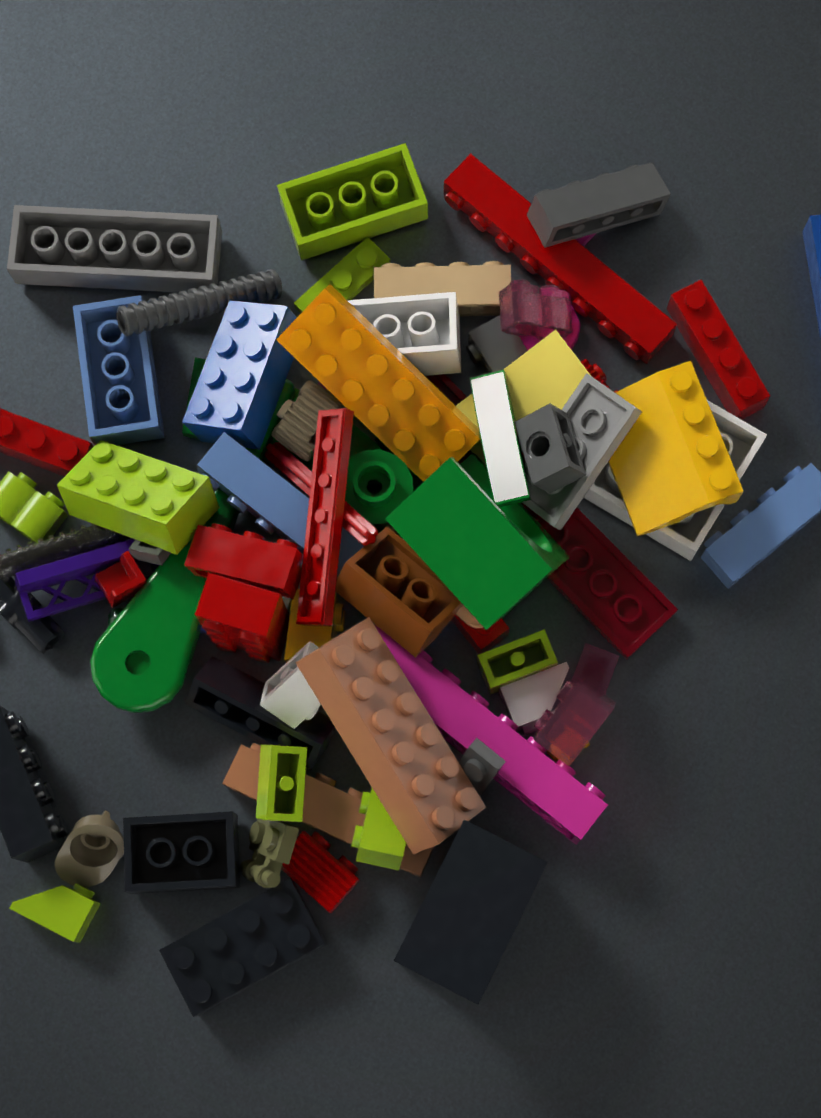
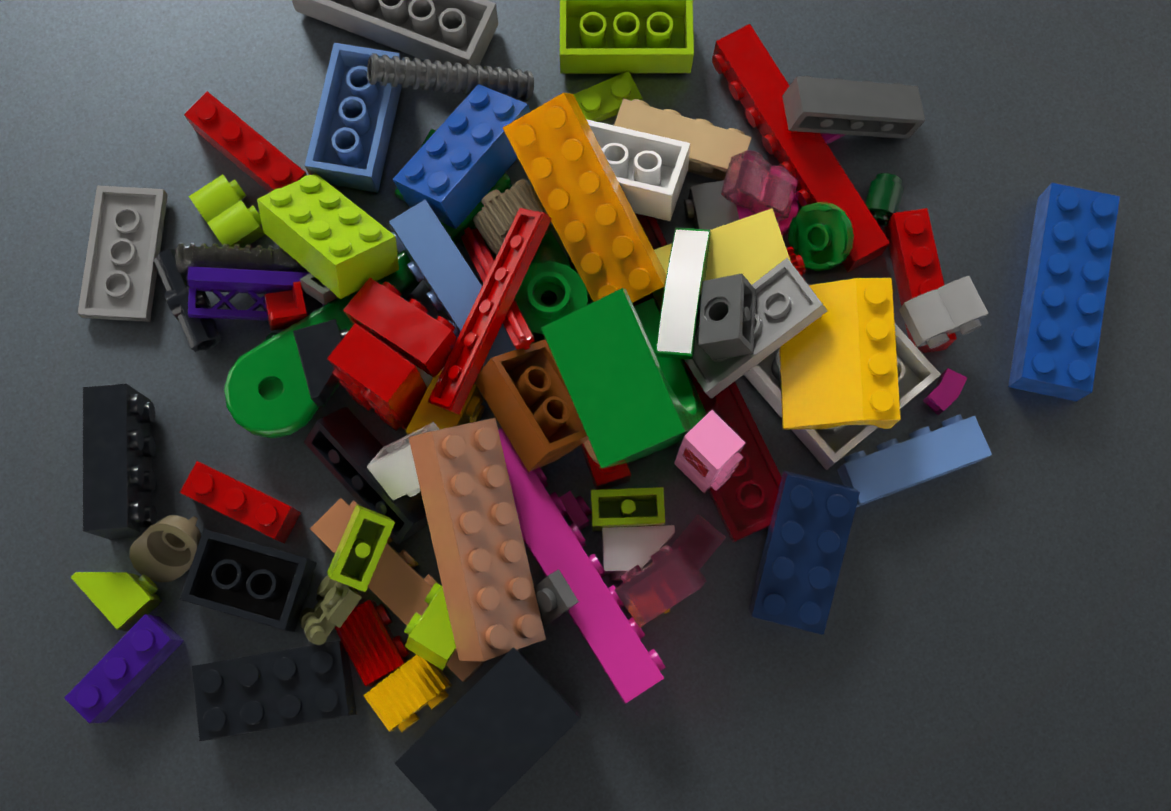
camera: 15 degrees right, 0 degrees up
none -> dark purple brick [64,614,184,724]
none -> red brick [179,461,301,544]
none -> black slope [293,319,348,407]
none -> yellow brick [363,654,452,733]
none -> dark pink plate [559,491,591,531]
none -> bright pink brick [674,410,745,493]
none -> dark blue brick [749,471,860,635]
none -> green tile [788,202,854,271]
none -> dark green brick [865,173,904,226]
none -> light grey brick [899,276,989,349]
none -> dark pink piece [922,368,967,415]

